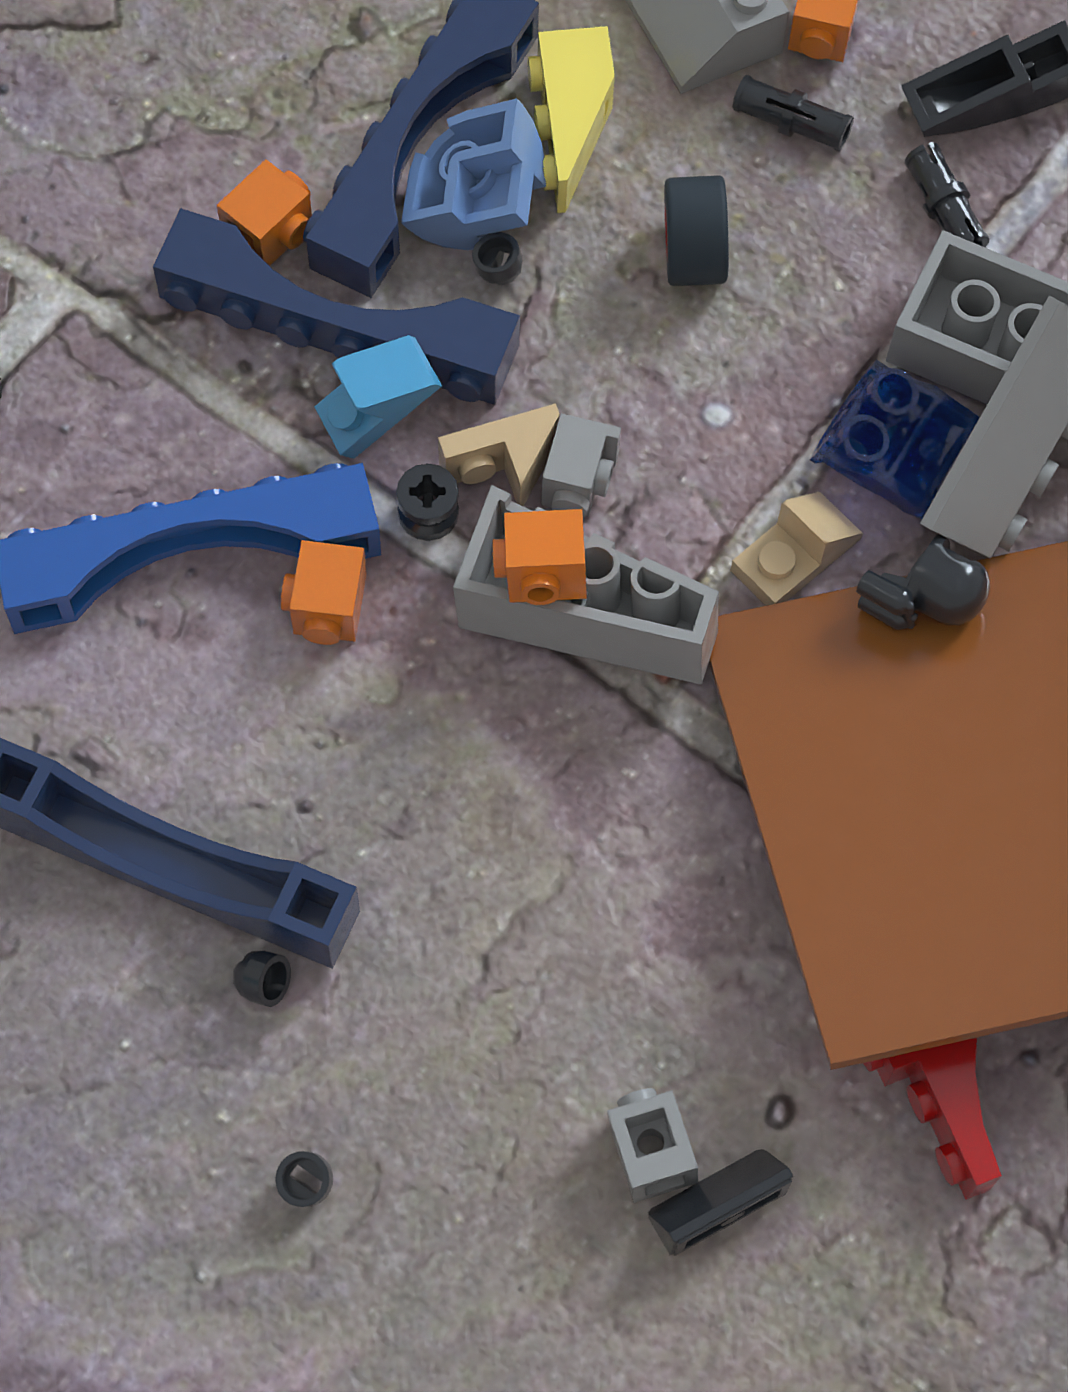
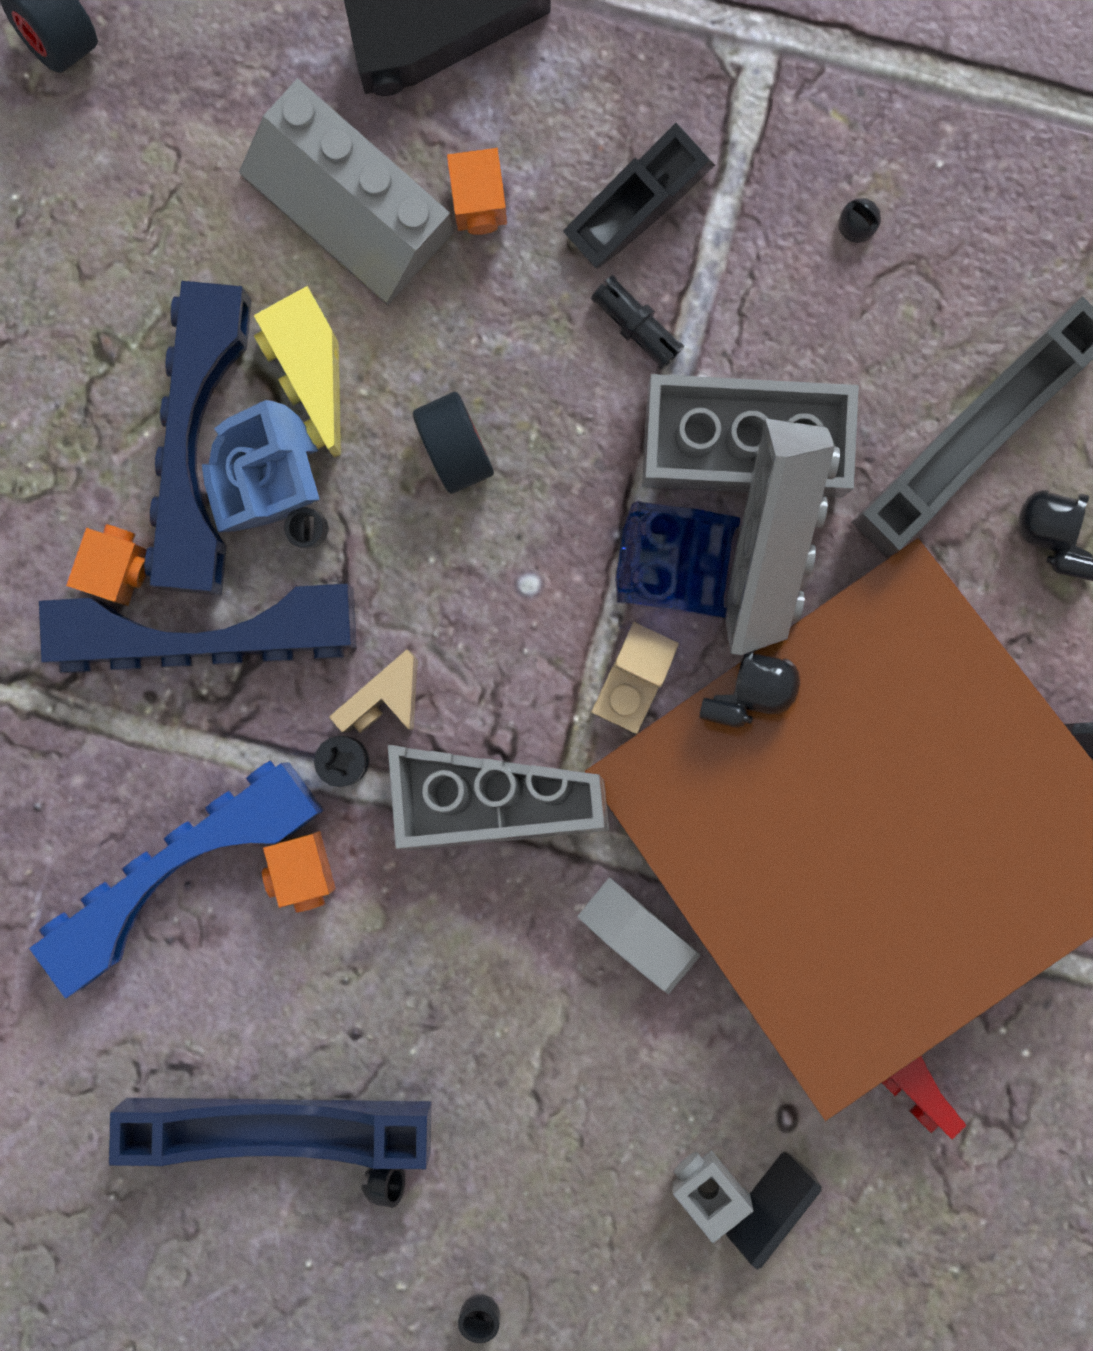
camera: 20 degrees left, 20 degrees up
dark azure slope [314,335,442,459] -> none
orange brick [493,509,587,605] -> none
light grey brick [541,413,621,518] -> none
black pin [732,75,854,152] -> none
none -> light grey slope [577,877,701,994]

